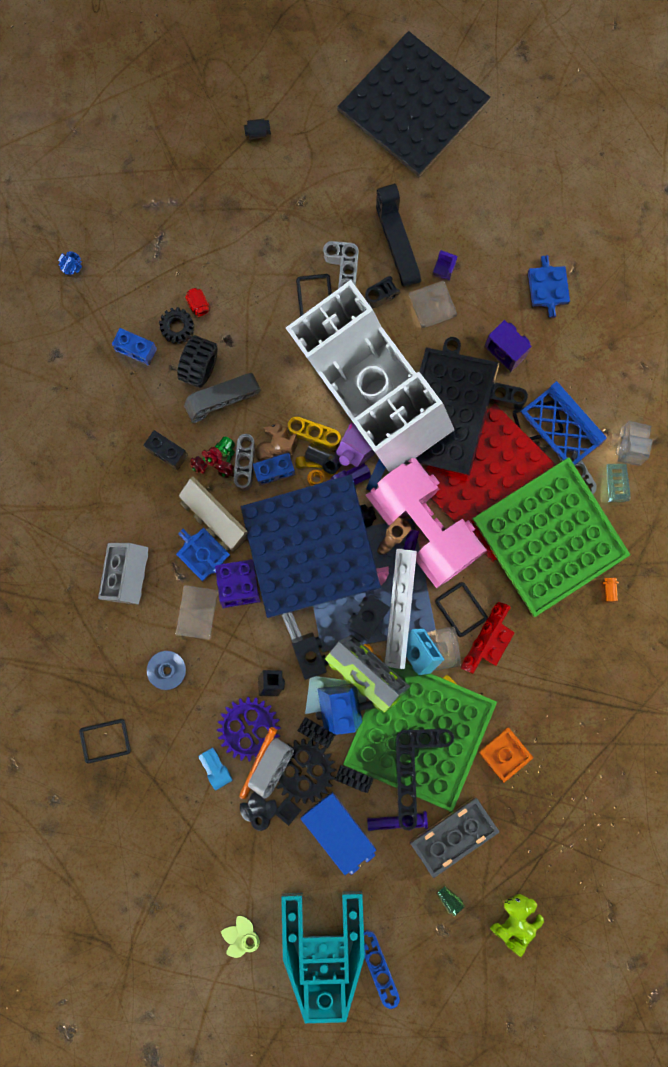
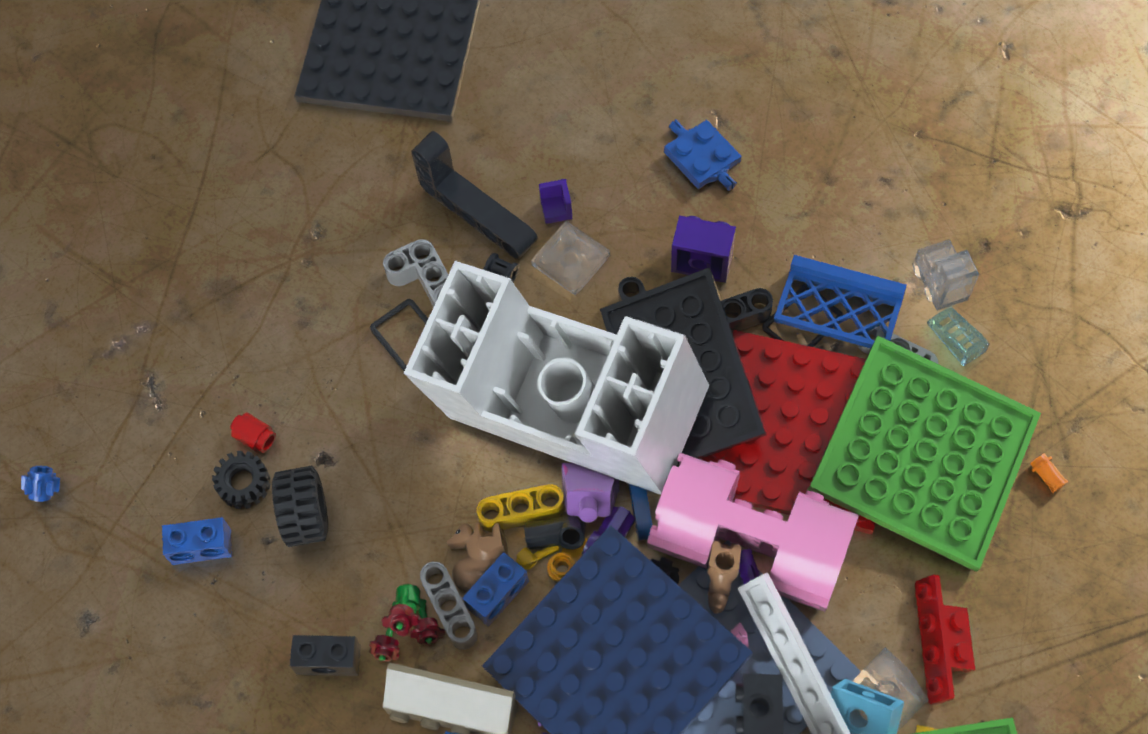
camera: 30 degrees left, 15 degrees down
dark grey beam [184,373,261,423] -> none
black brick [244,118,271,139] -> none
black piece [435,582,488,637] -> none

